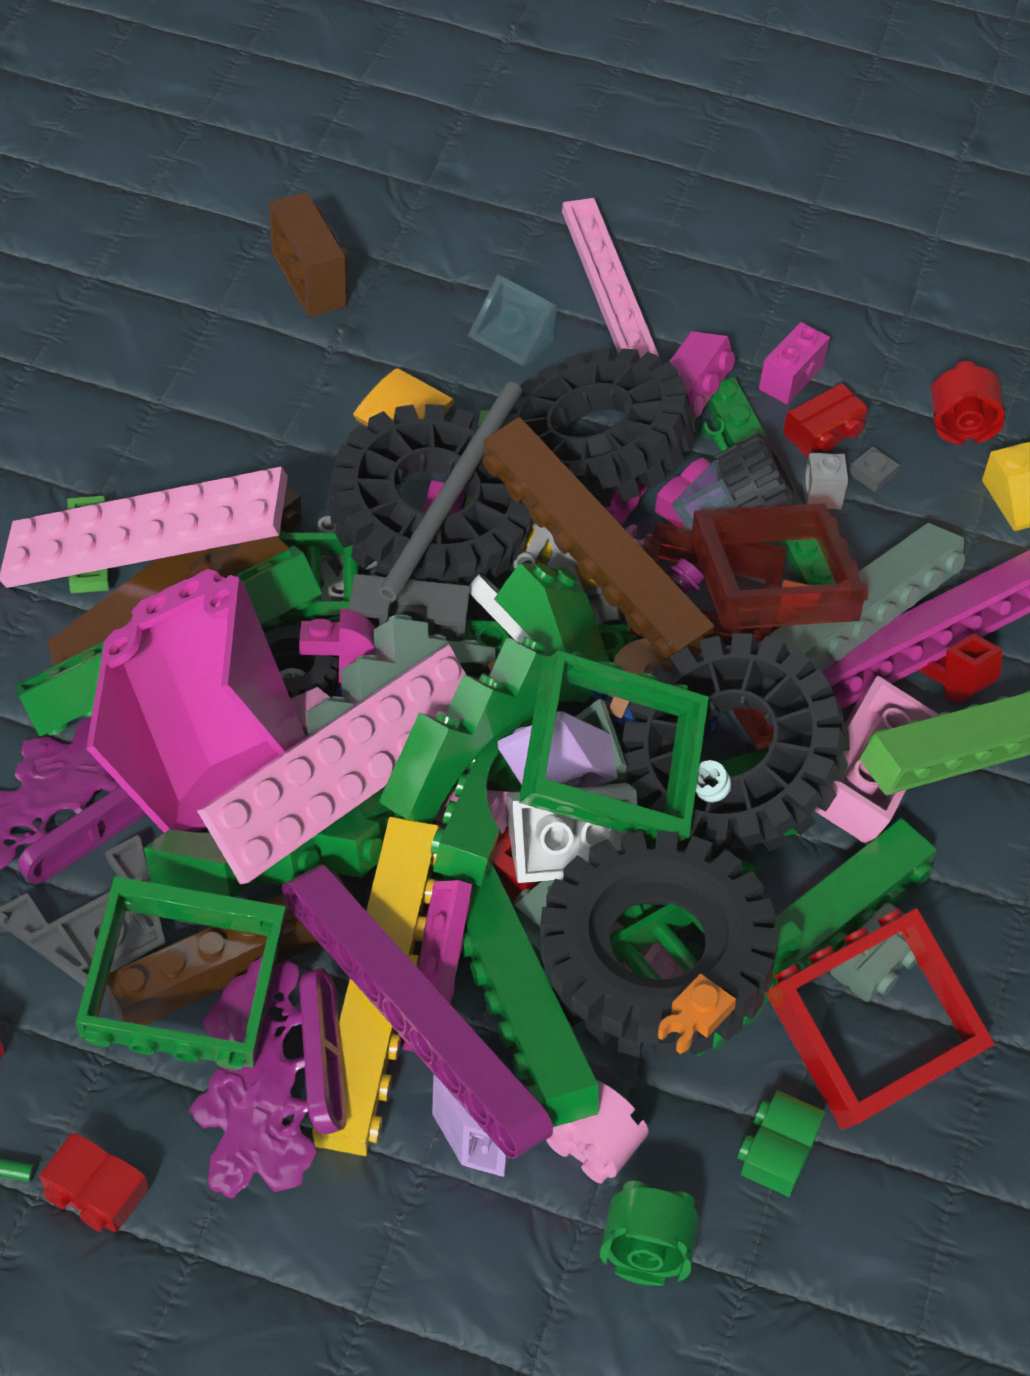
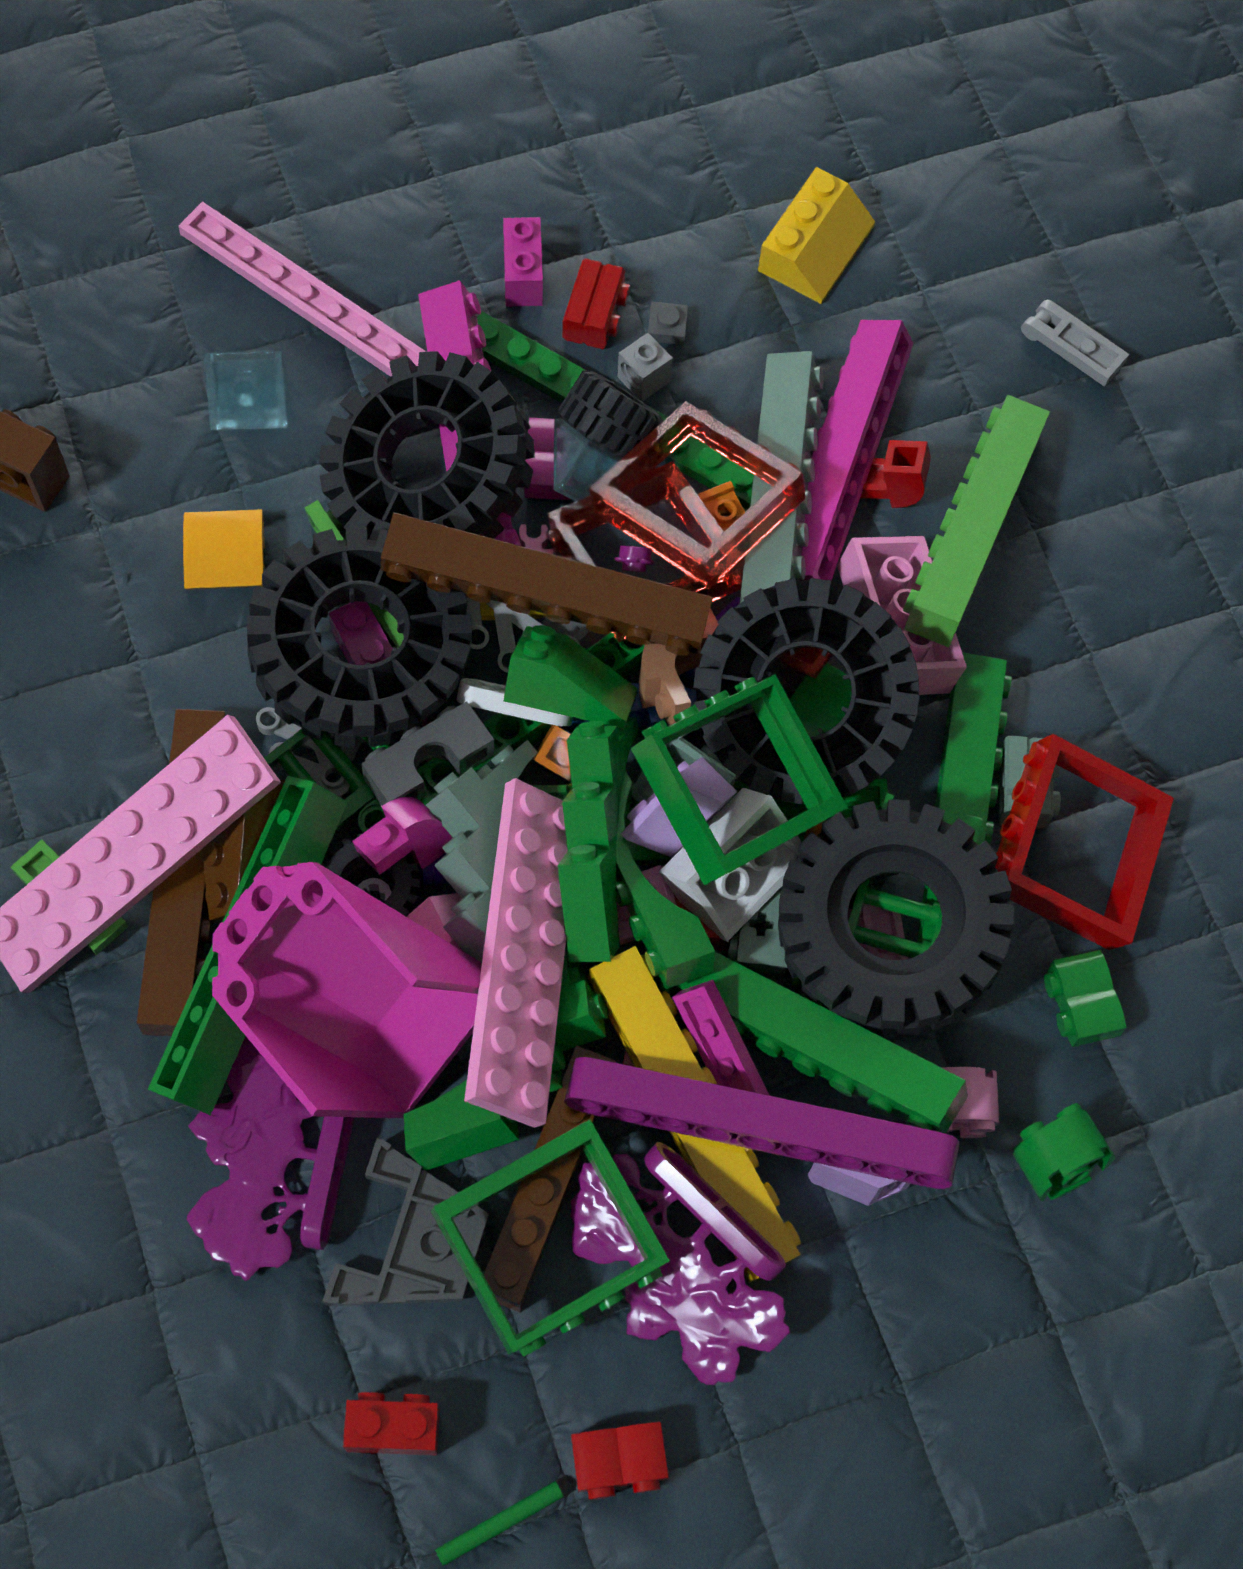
camera: 40 degrees left, 15 degrees up
dark grey piece [378,382,522,601] -> none
orange plate [658,974,736,1054] -> none
light aqua bush [695,760,732,803] -> none
green hand [699,417,729,452] -> none
red brick [930,361,1005,445] -> none

